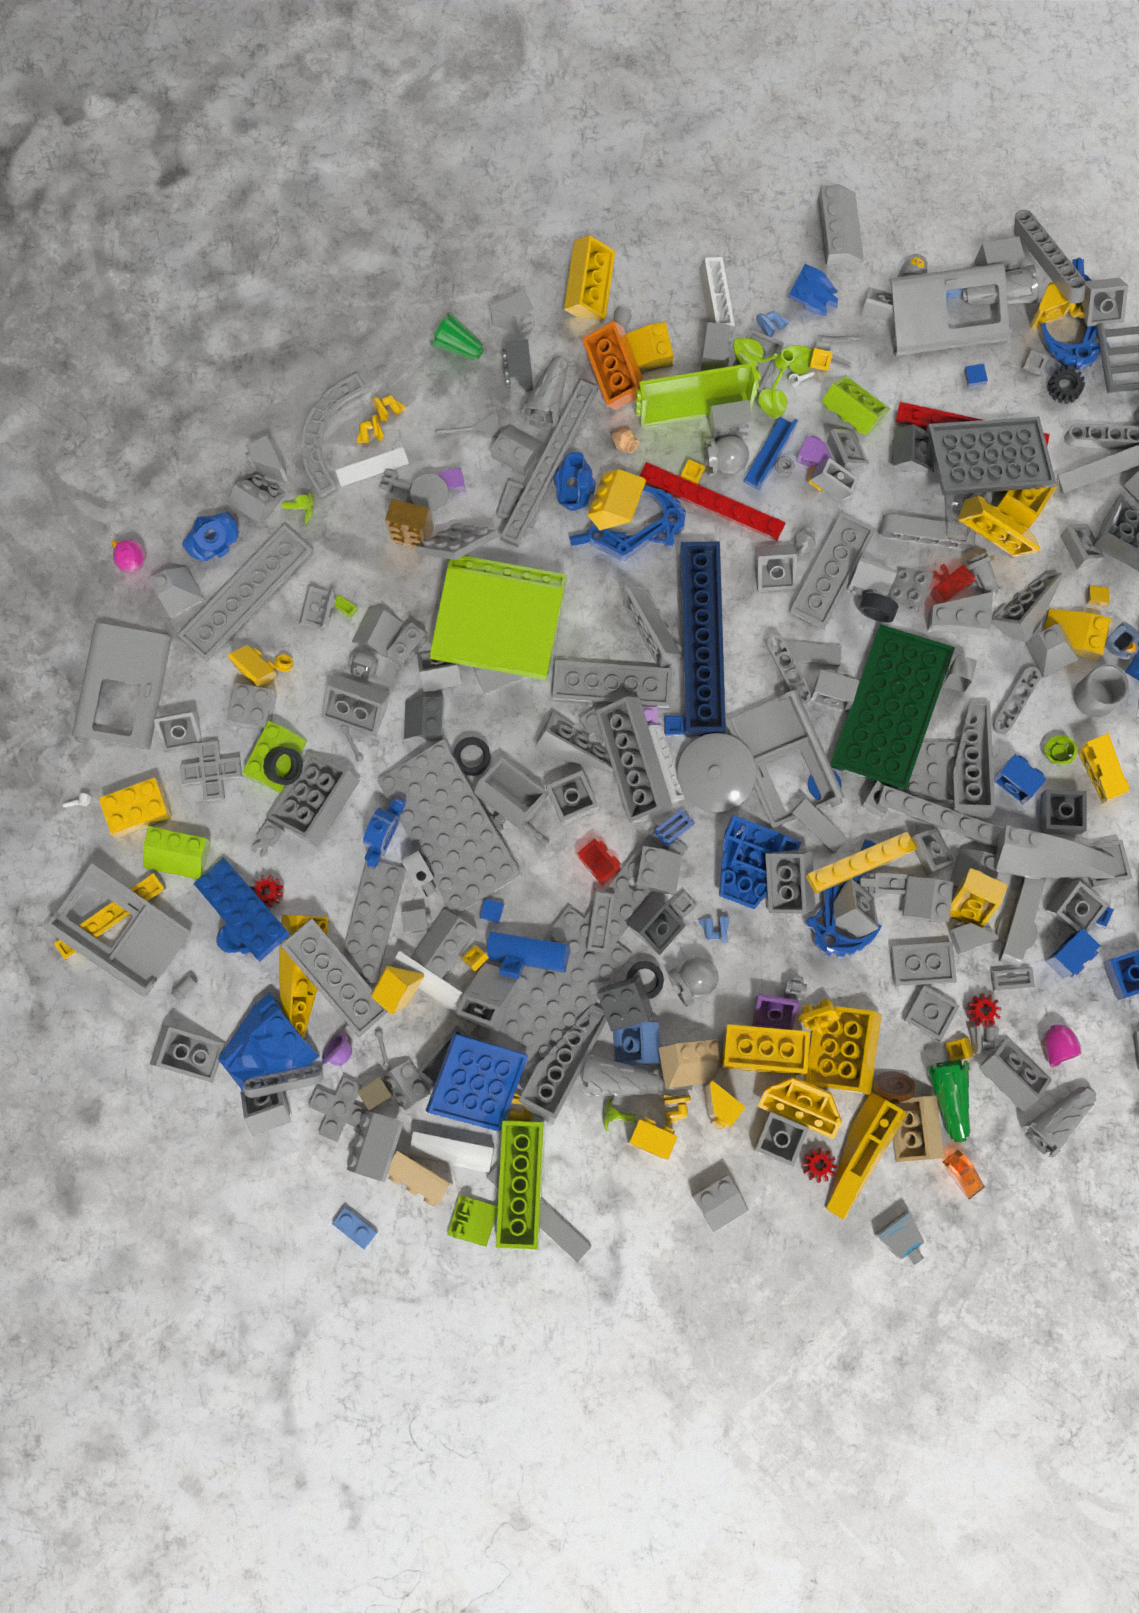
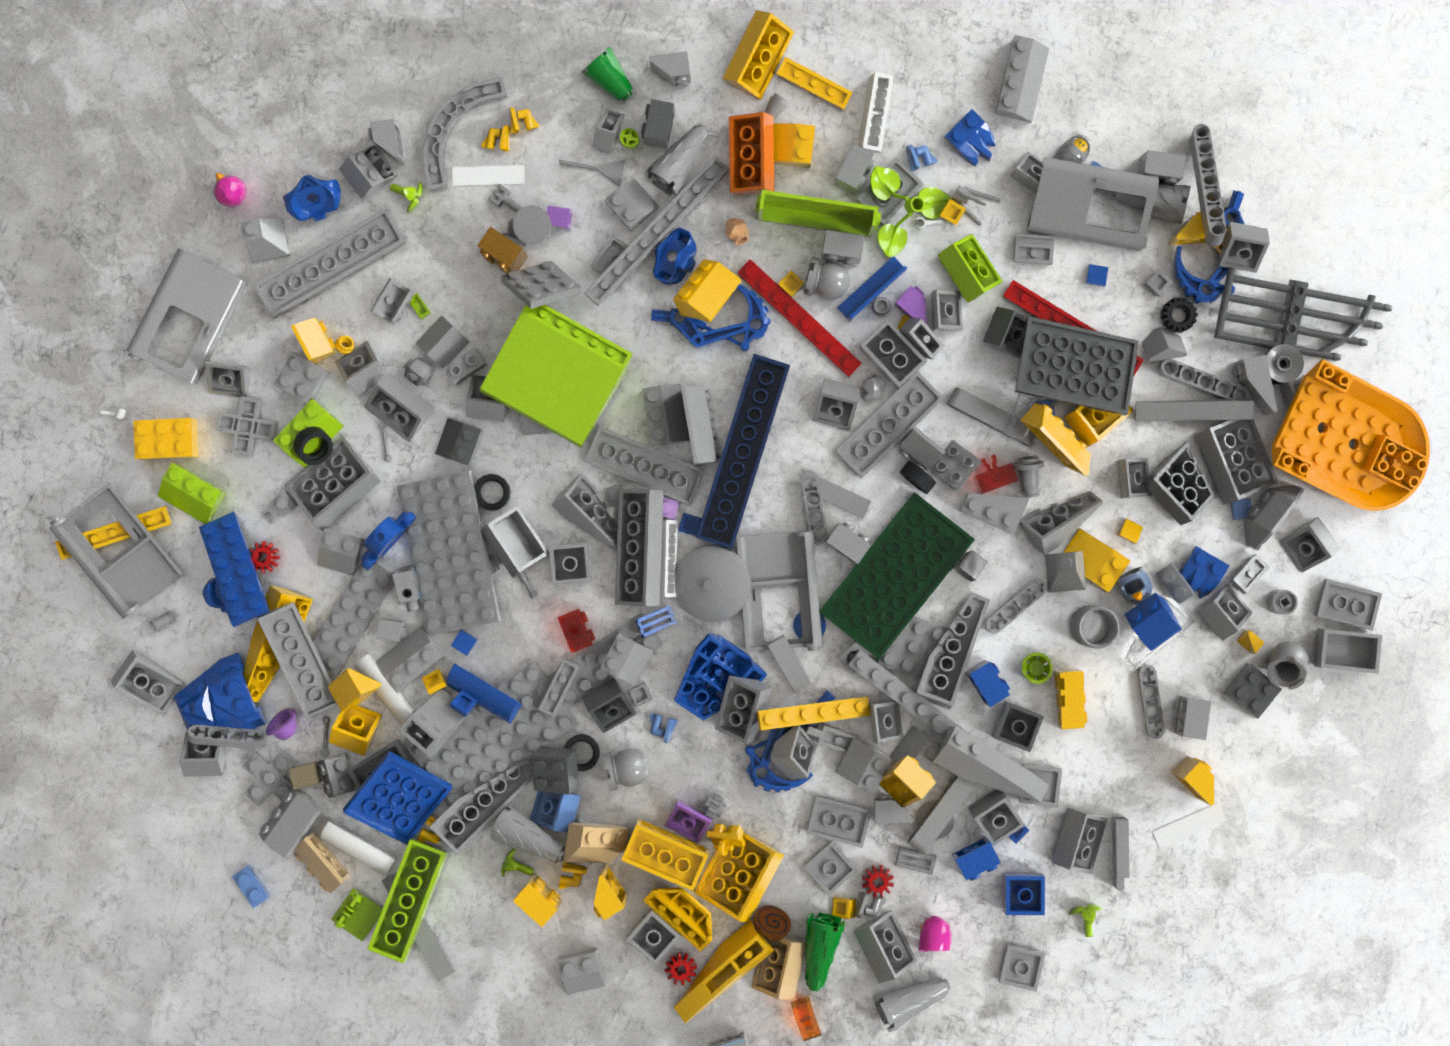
camera: 15 degrees right, 10 degrees up
none -> light grey slope [317,528,365,576]
none -> yellow slope [329,705,382,756]
none -> light grey slope [335,341,379,396]
none -> light grey slope [592,108,625,153]
none -> lime wheel [620,128,640,149]
none -> light grey slope [642,384,690,447]
none -> yellow plate [776,57,853,111]
none -> light grey brick [858,319,927,389]
none -> light grey plate [1013,234,1055,265]
none -> light grey slope [1143,328,1187,362]

